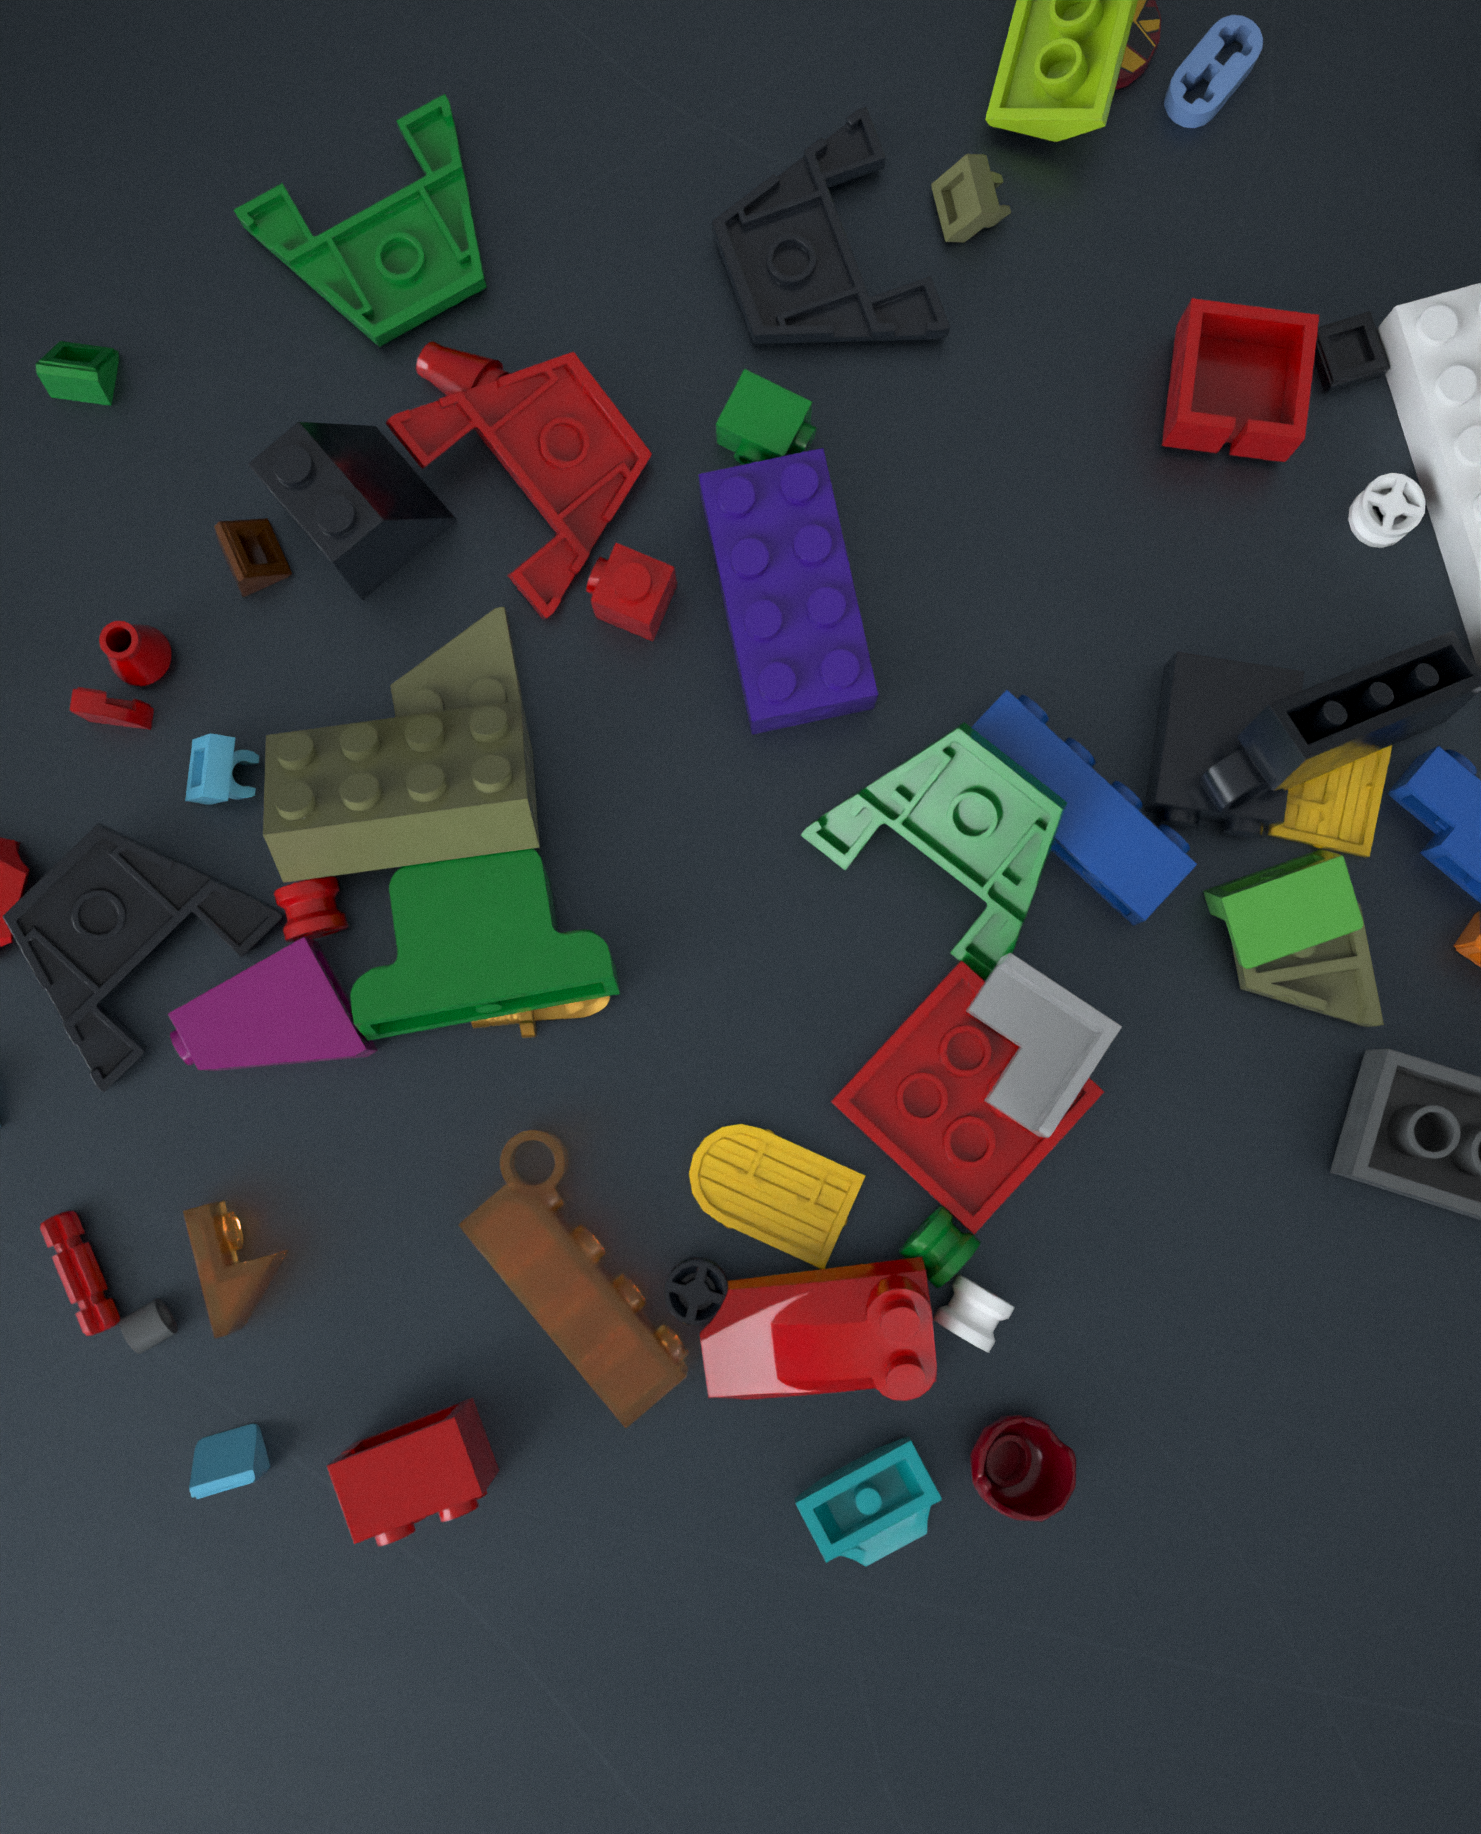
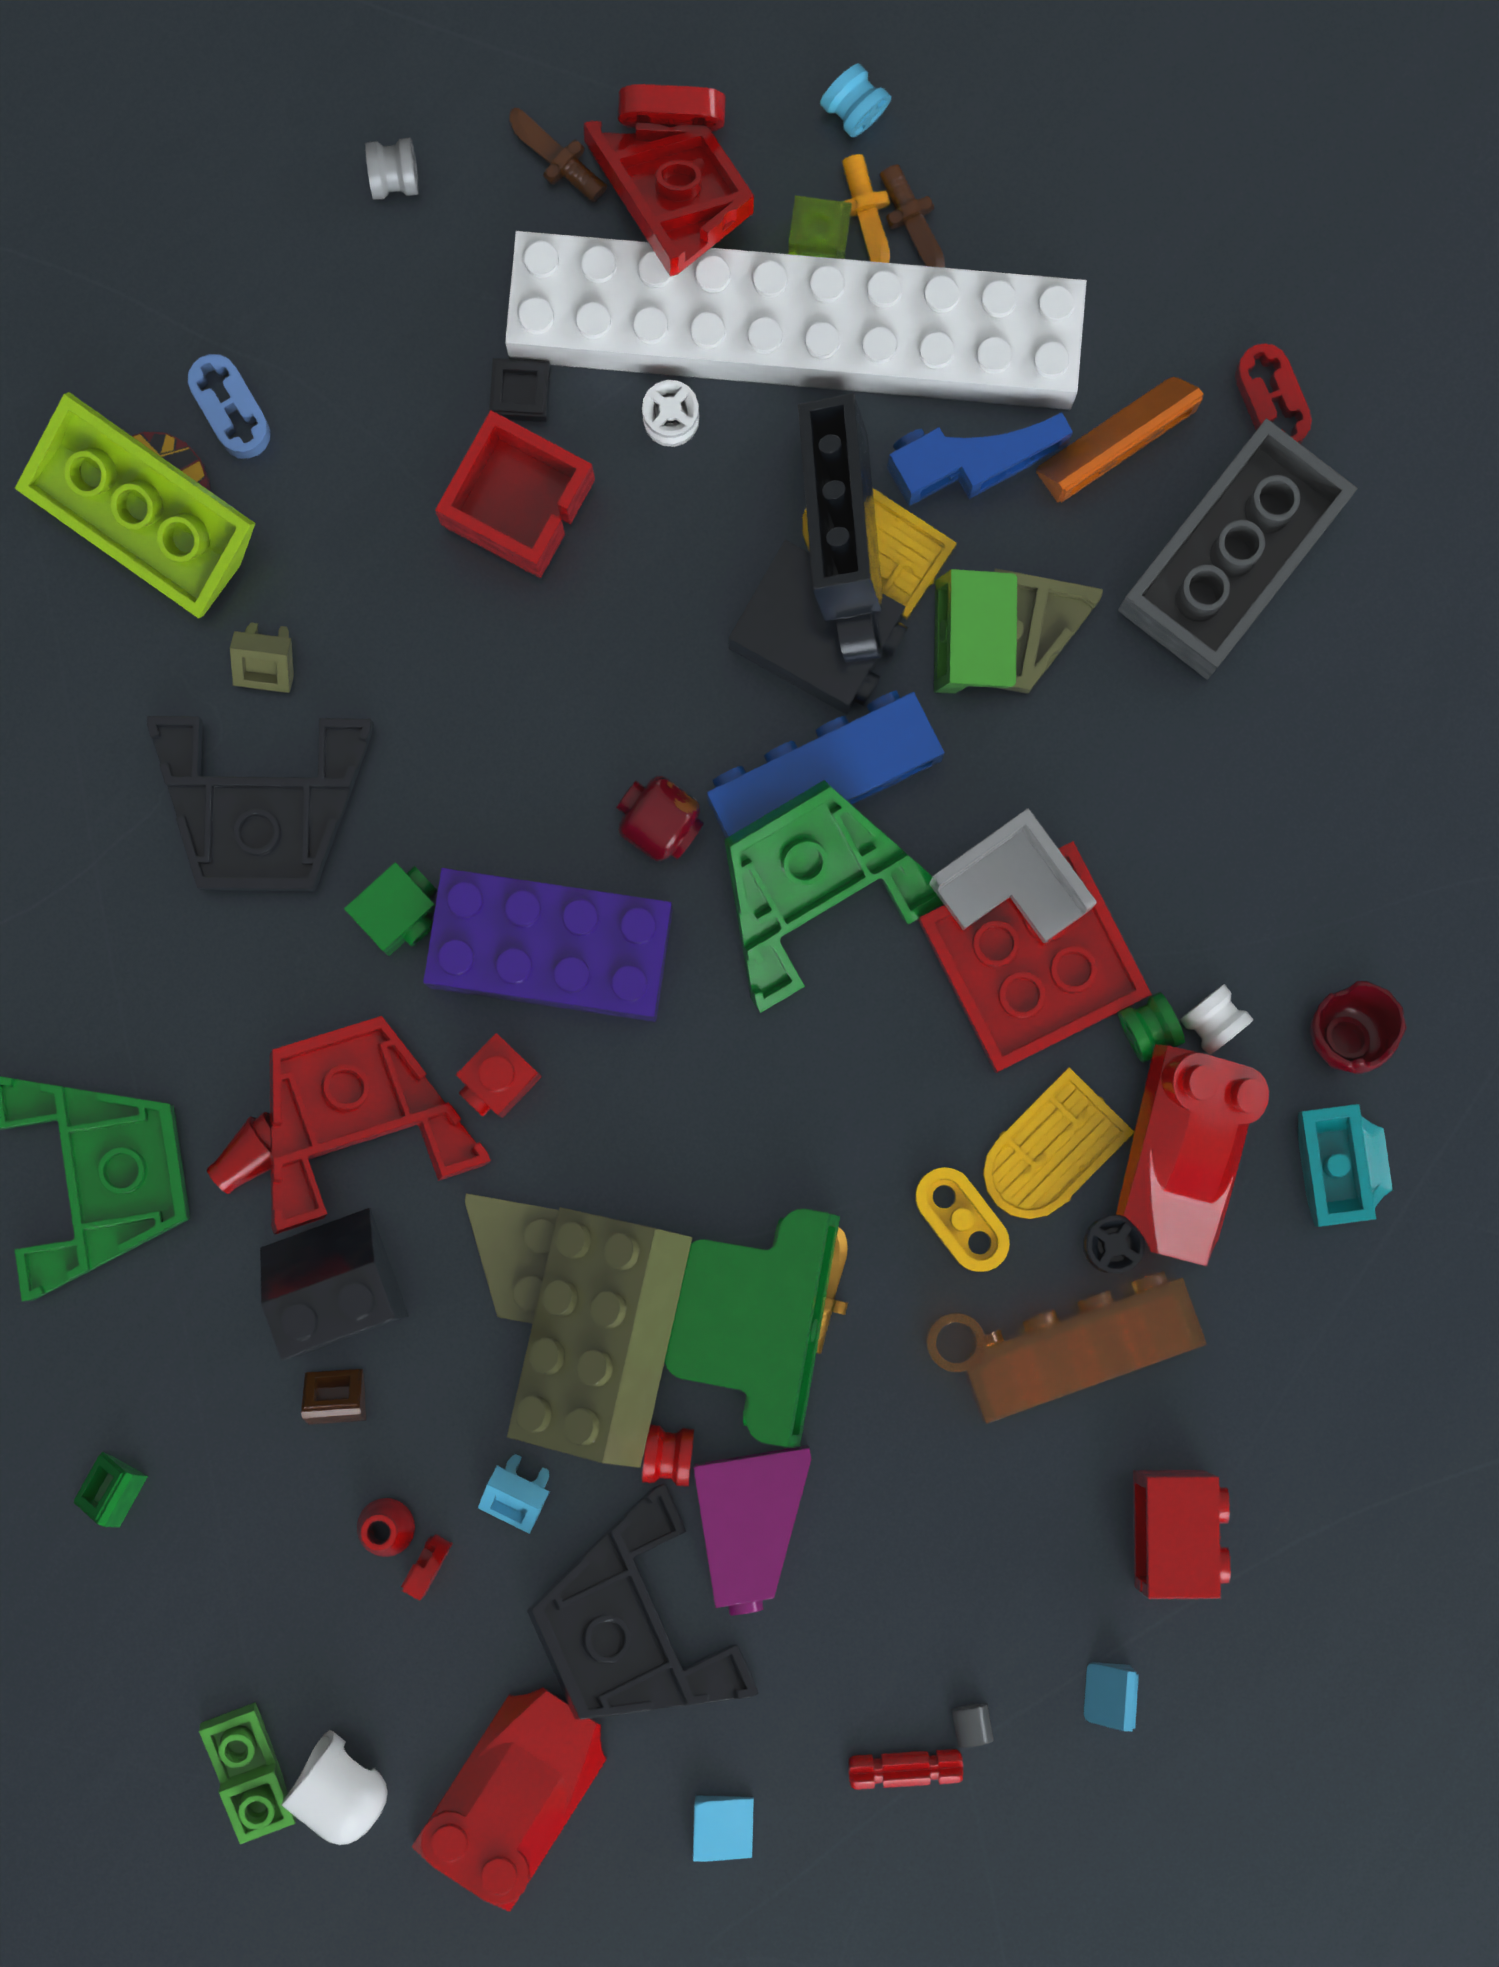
camera: 75 degrees left, 0 degrees up
clear orange slope [183,1200,288,1339] -> none
none -> dark red head [616,776,704,861]
none -> yellow plate [915,1167,1010,1272]

